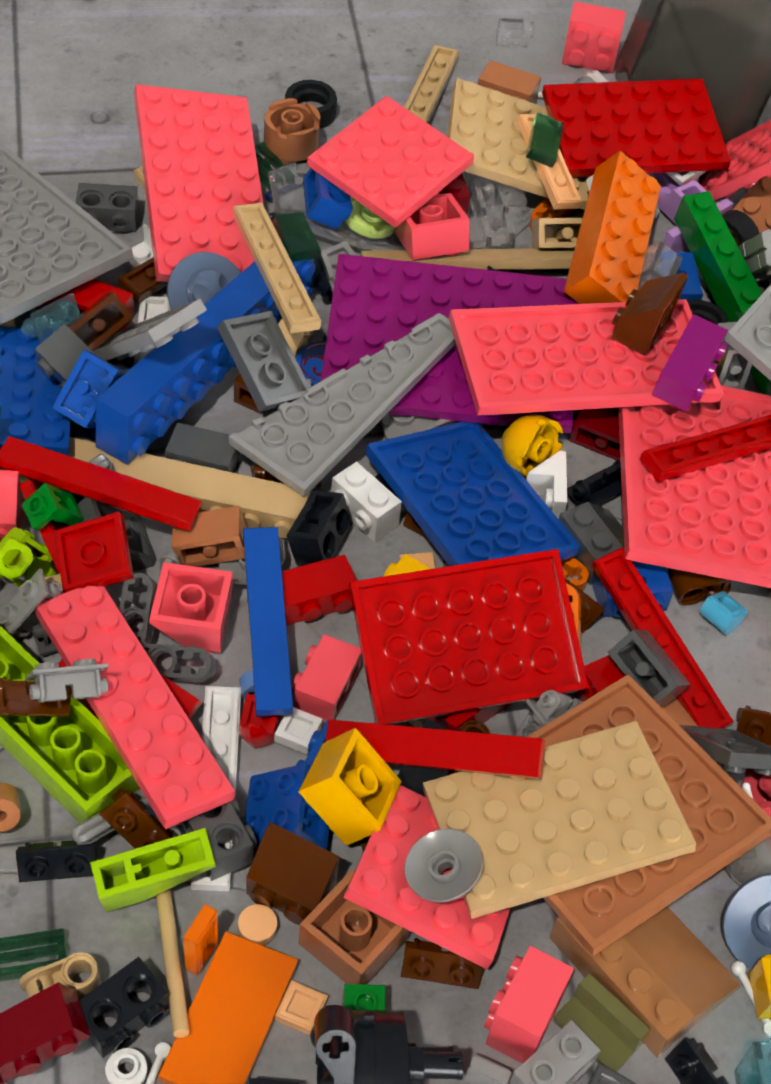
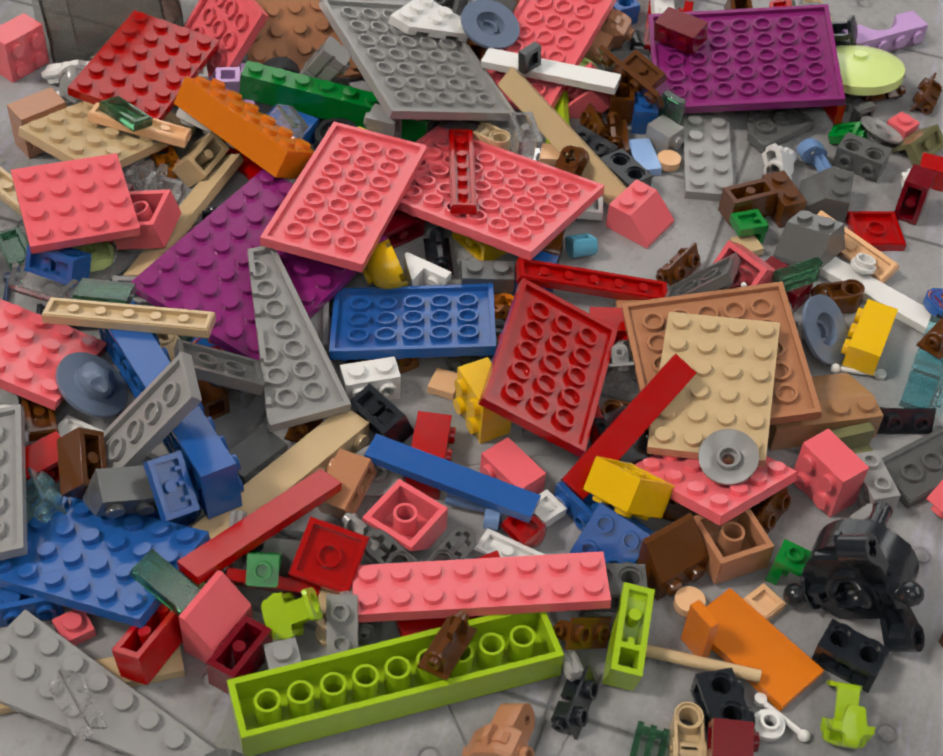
camera: 60 degrees left, 5 degrees down
light grey hinge [25,659,109,703] -> none
dark grey brick [608,629,691,708] -> none
reddish brown slope [612,273,689,356] -> none
magenta brick [652,314,728,412] -> none

